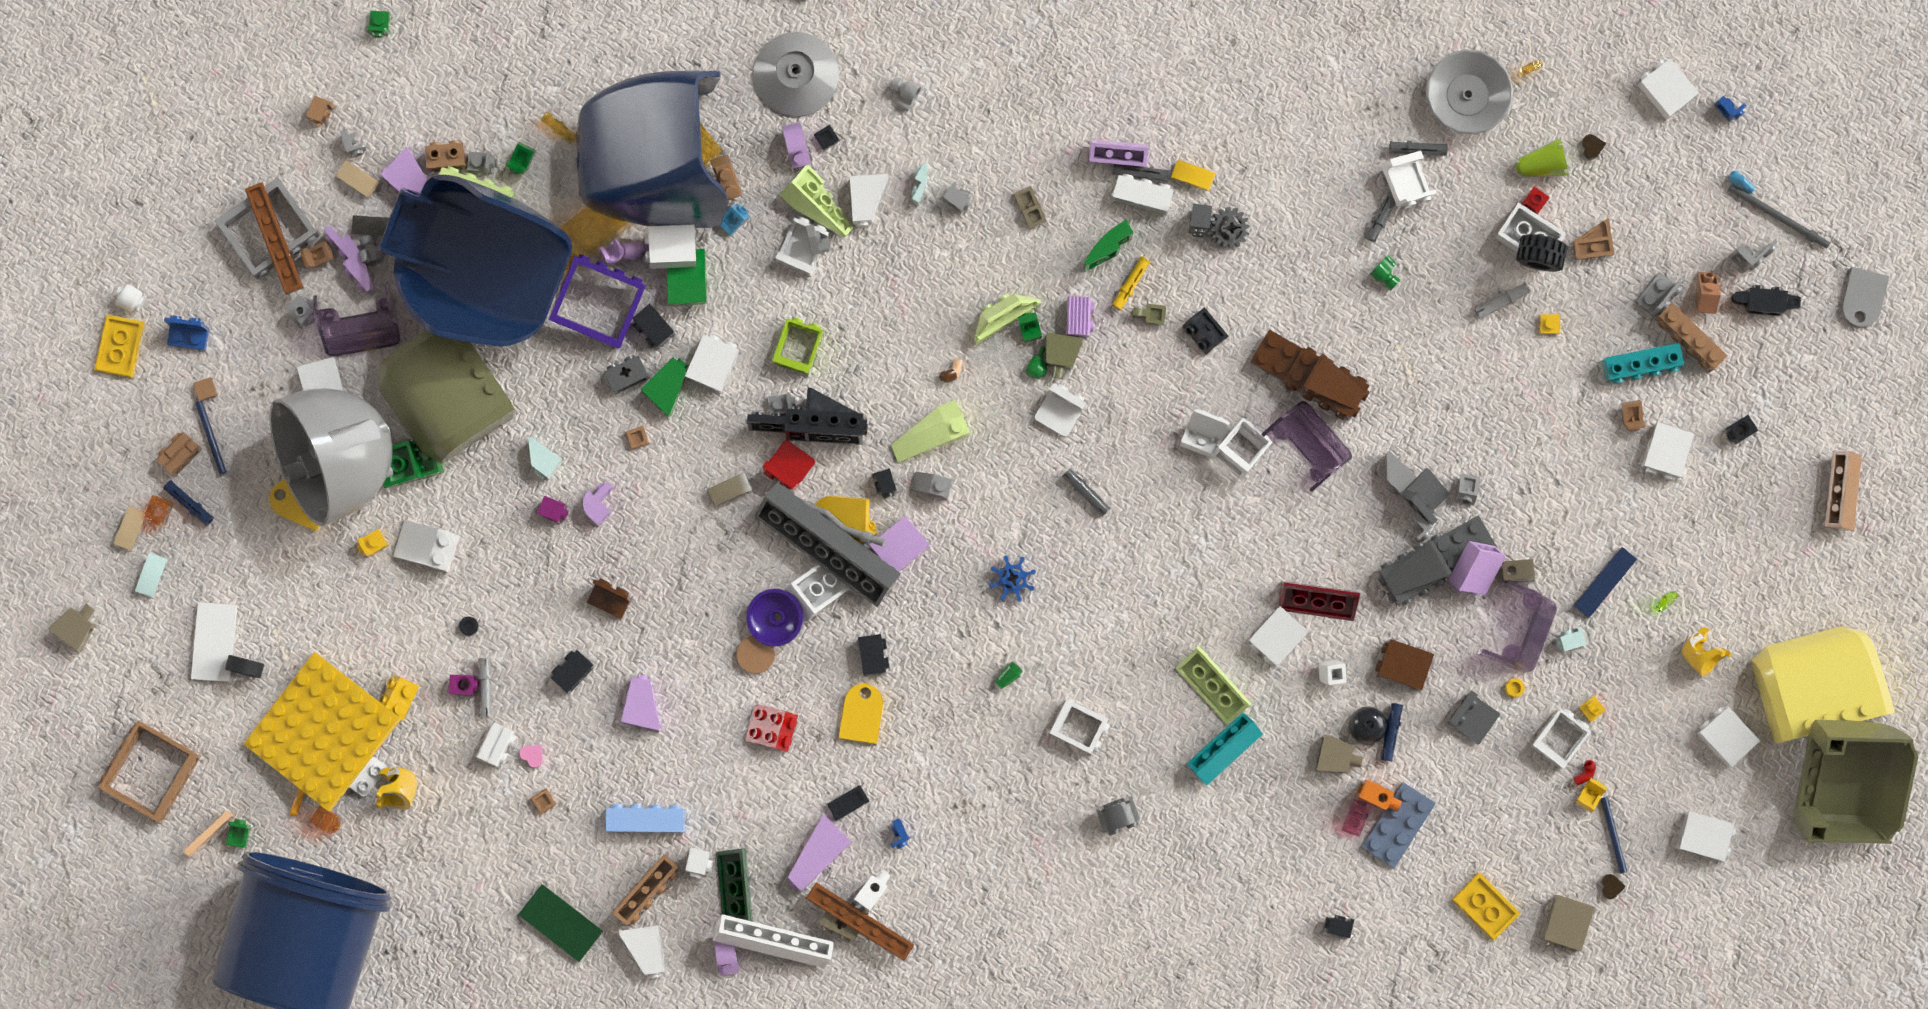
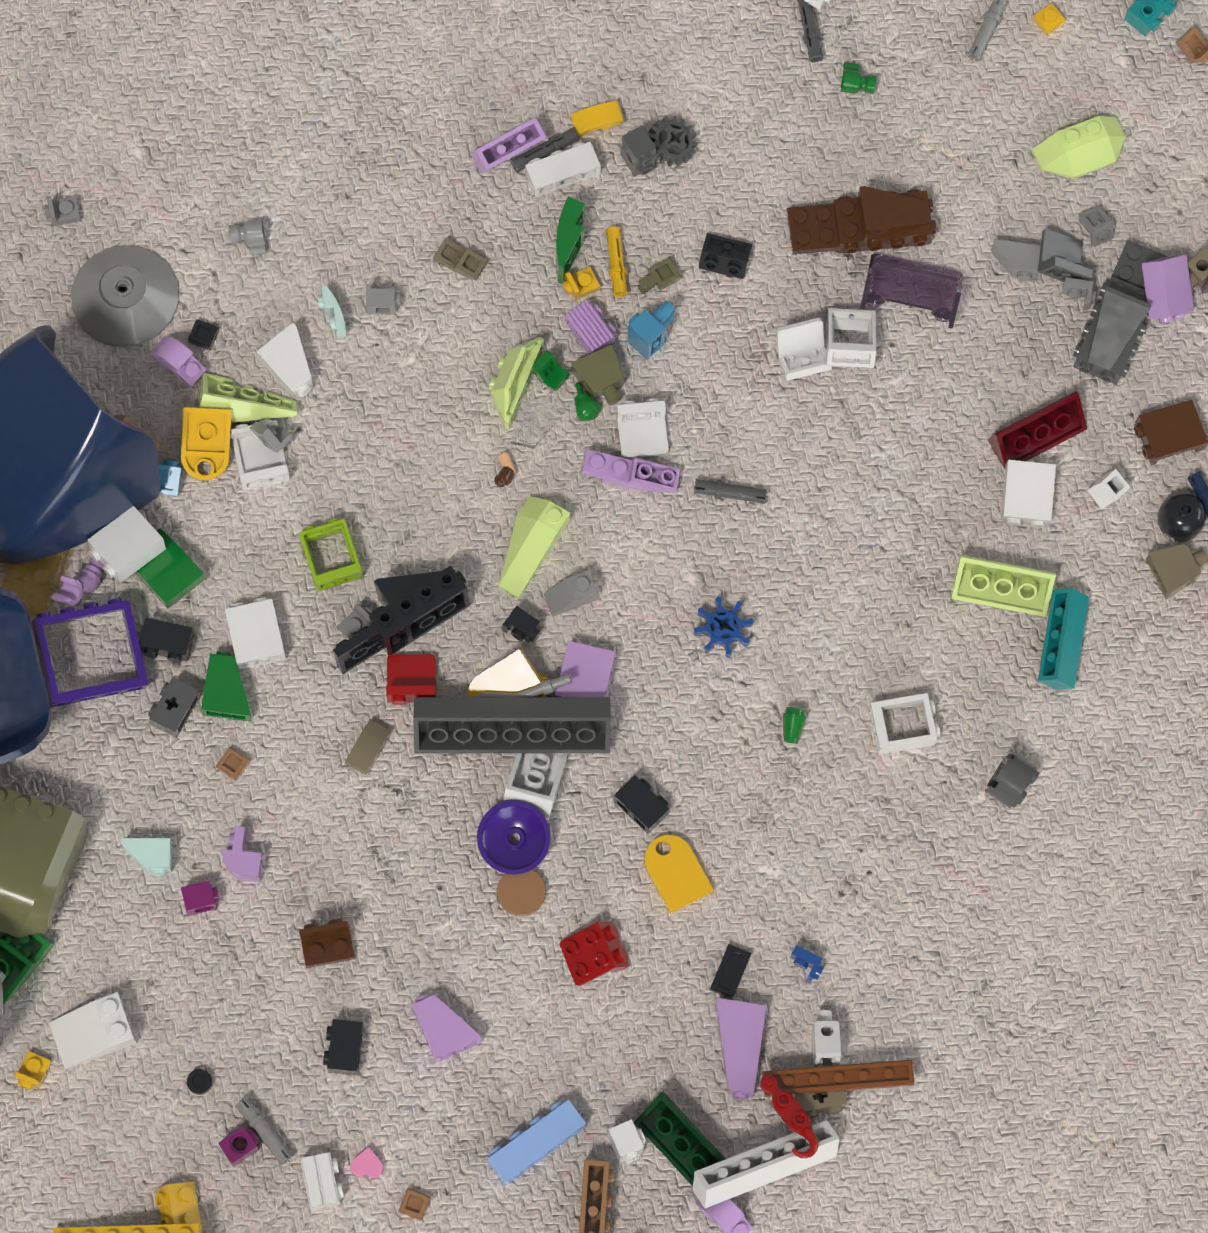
camera: 40 degrees left, 10 degrees down
none -> yellow tile [181,407,231,480]
none -> yellow bracket [563,266,600,301]
none -> lavender slope [580,449,680,493]
none -> dark azure brick [627,300,675,360]
none -> red piece [760,1075,819,1159]
none -> yellowish green wedge [1032,116,1126,179]

